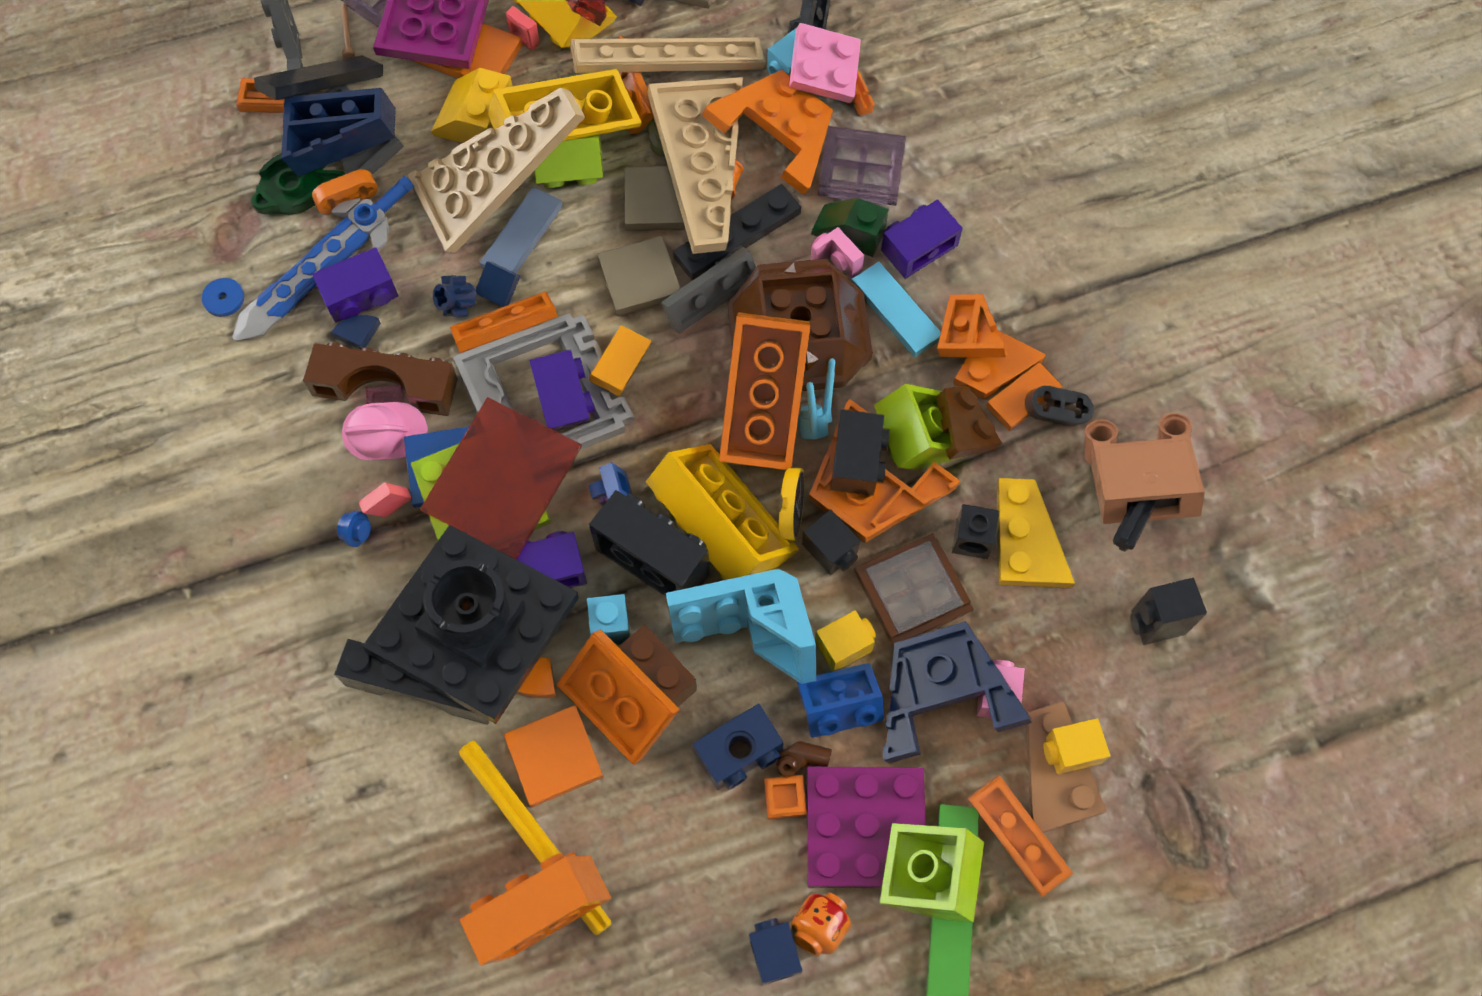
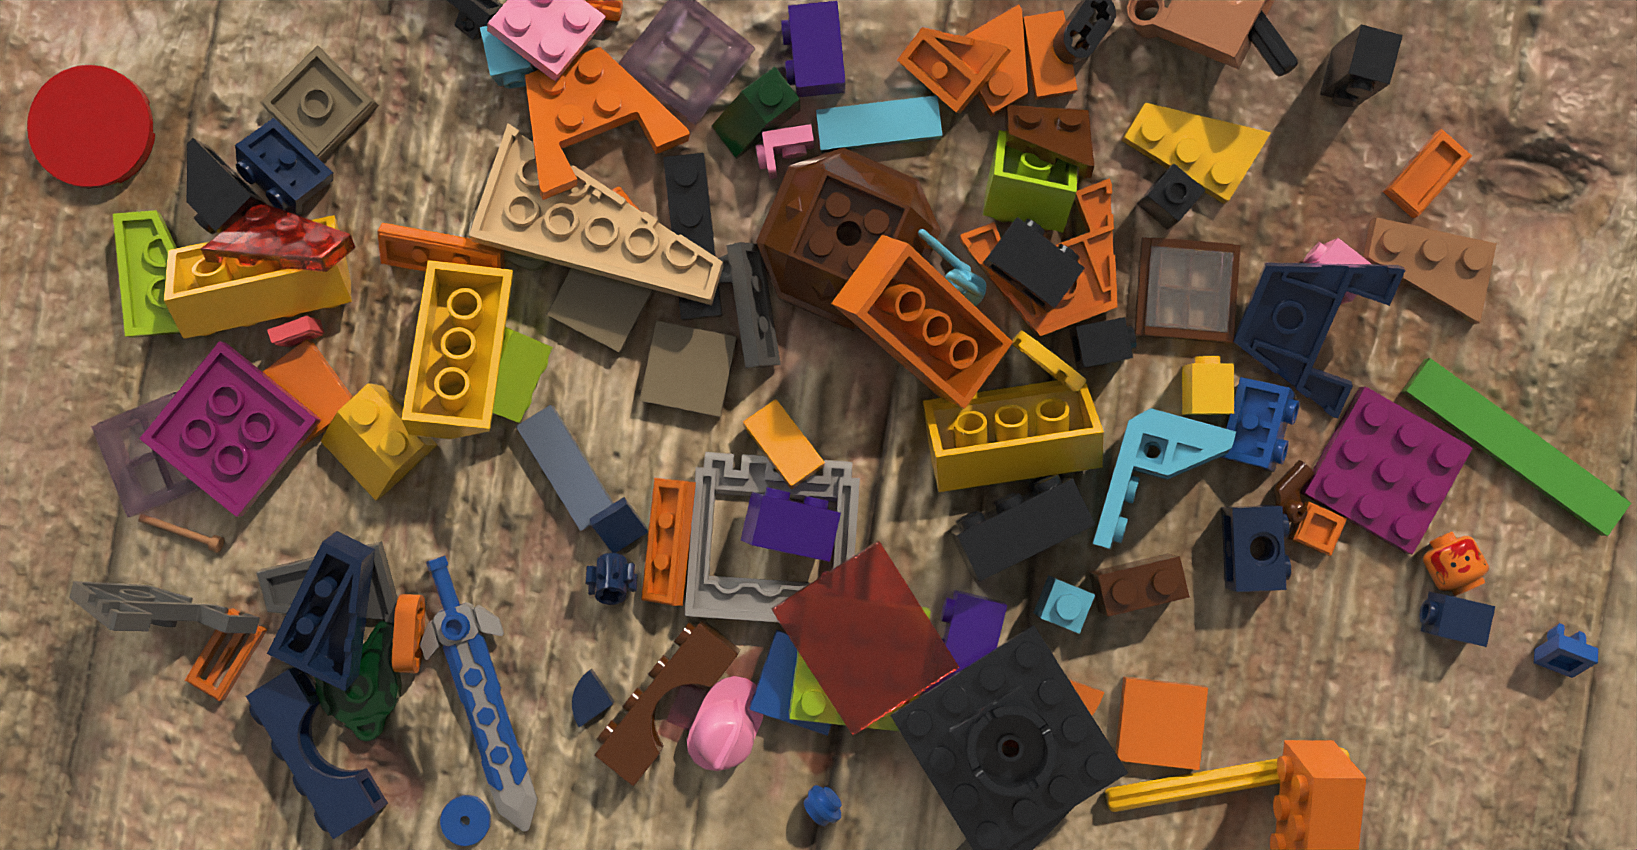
camera: 60 degrees left, 20 degrees up
black tile [254,55,383,100] -> none
dark purple brick [312,247,399,323] -> none
coral tile [359,482,412,518] -> none
tan wing [407,87,585,253] -> none
orange tile [556,629,680,765] -> none
tan tile [570,37,766,73] -> none
blue tile [589,462,632,504] -> none
lime slope [880,823,984,923] -> none
orange tile [968,774,1074,897] -> none
yellow brick [1043,718,1111,775] -> none
none -> dark blue arch [246,667,388,839]
none -> orange tile [1383,129,1472,218]

